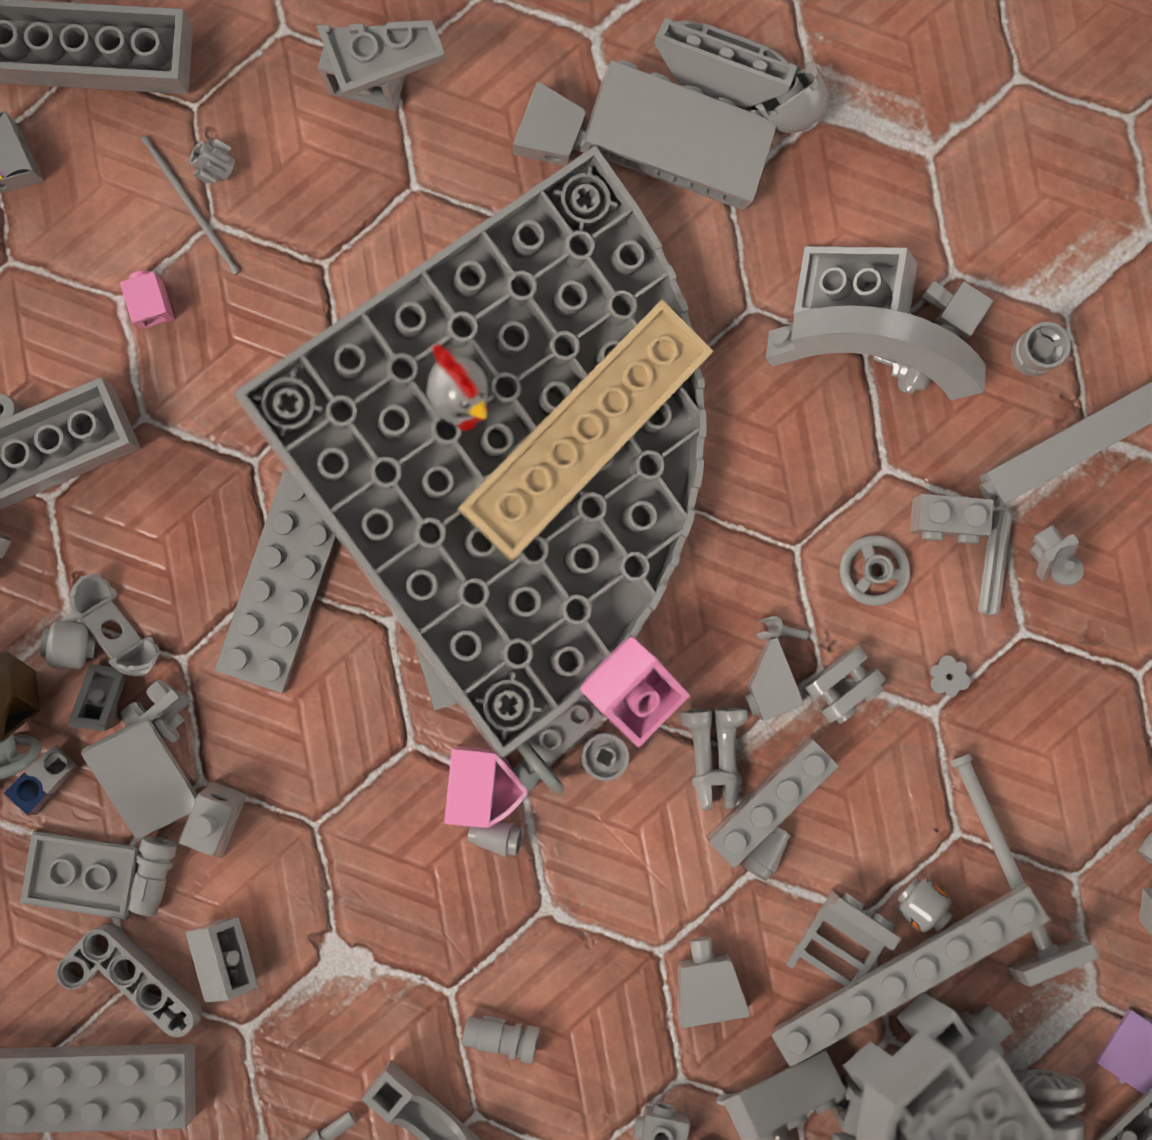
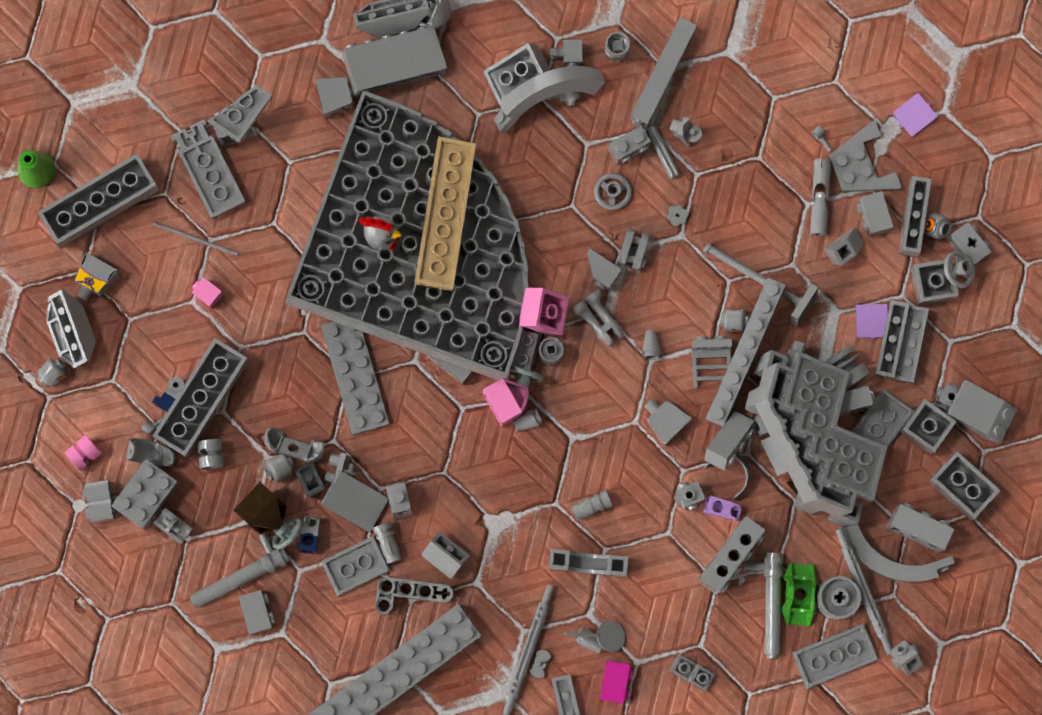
camera: 40 degrees left, 5 degrees down
light grey gear [189,139,234,184] -> none
light grey brick [706,738,839,868] -> none
light grey hand [757,616,809,640] -> none
none -> light grey hinge [170,119,246,219]

